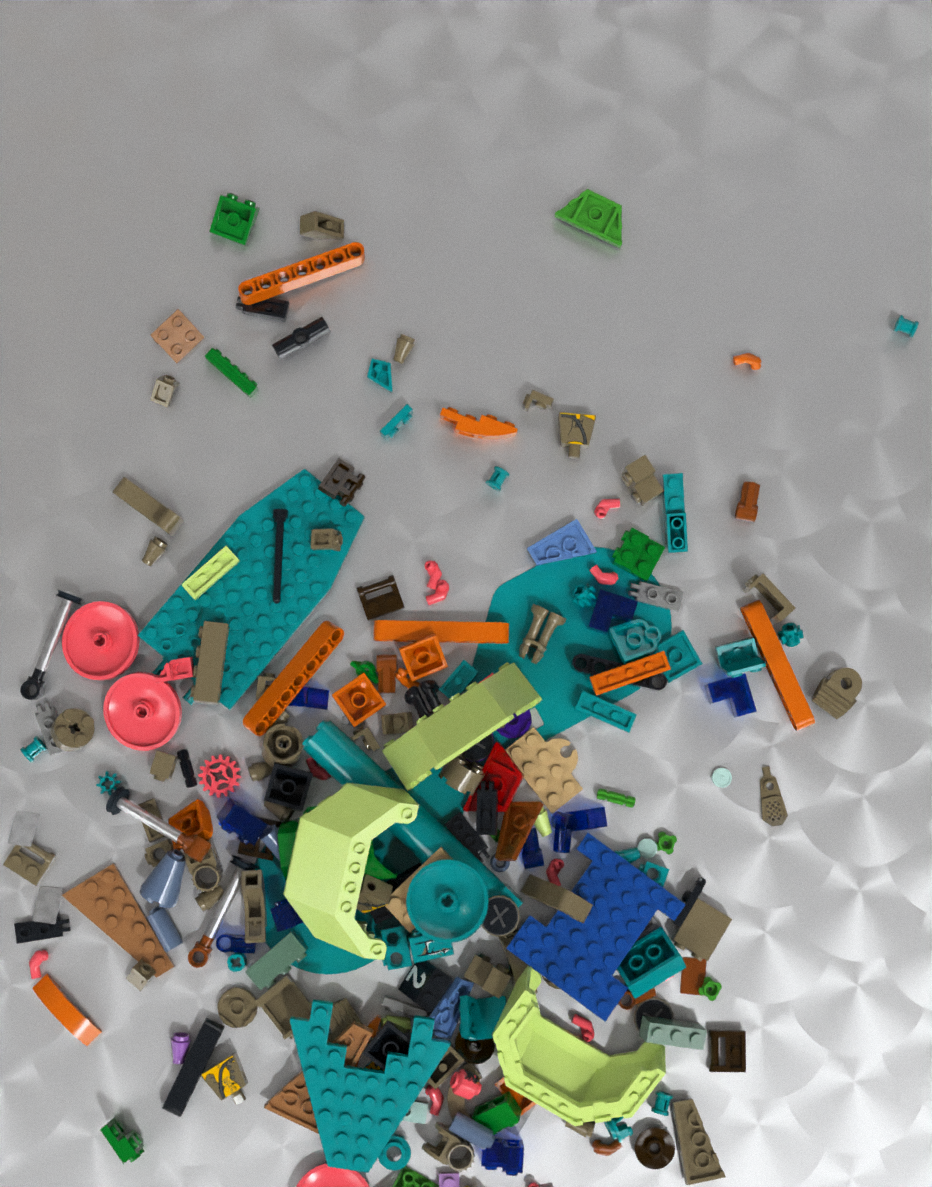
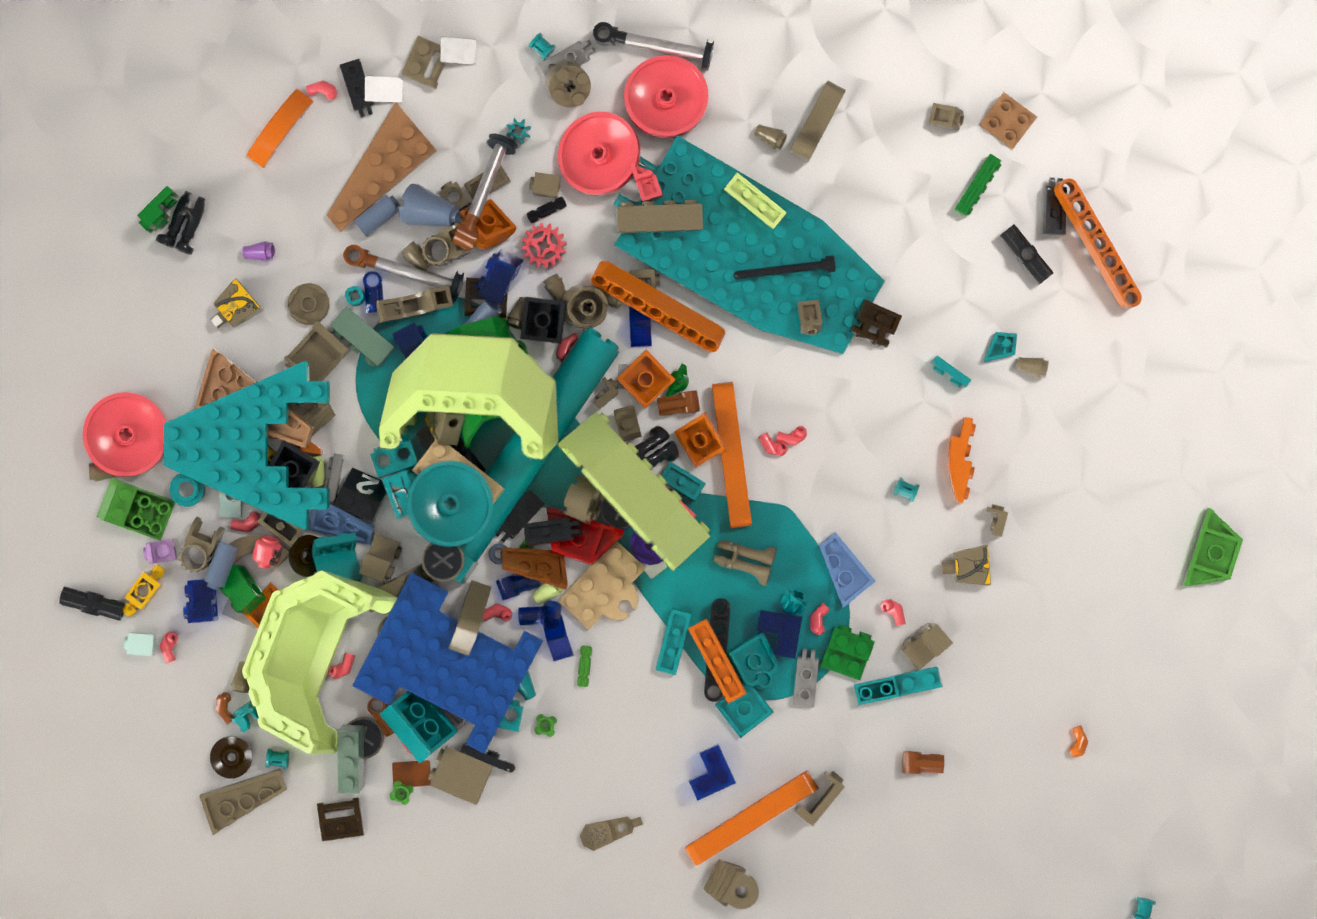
camera: 90 degrees right, 5 degrees up
dark tan bracket [125,959,156,992] -> none
black beam [162,1018,225,1117] -> none
green plate [209,193,260,245] -> none
dark tan slope [300,211,344,239] -> none
dark brown plate [357,575,405,621] -> none
orange arm [395,667,420,689] -> none
light aqua piece [638,838,658,858] -> none
light aqua piece [712,768,732,788] -> none
teal bracket [715,636,766,678] -> none
teal gear [778,622,804,647] -> none
none -> black piece [155,191,206,255]

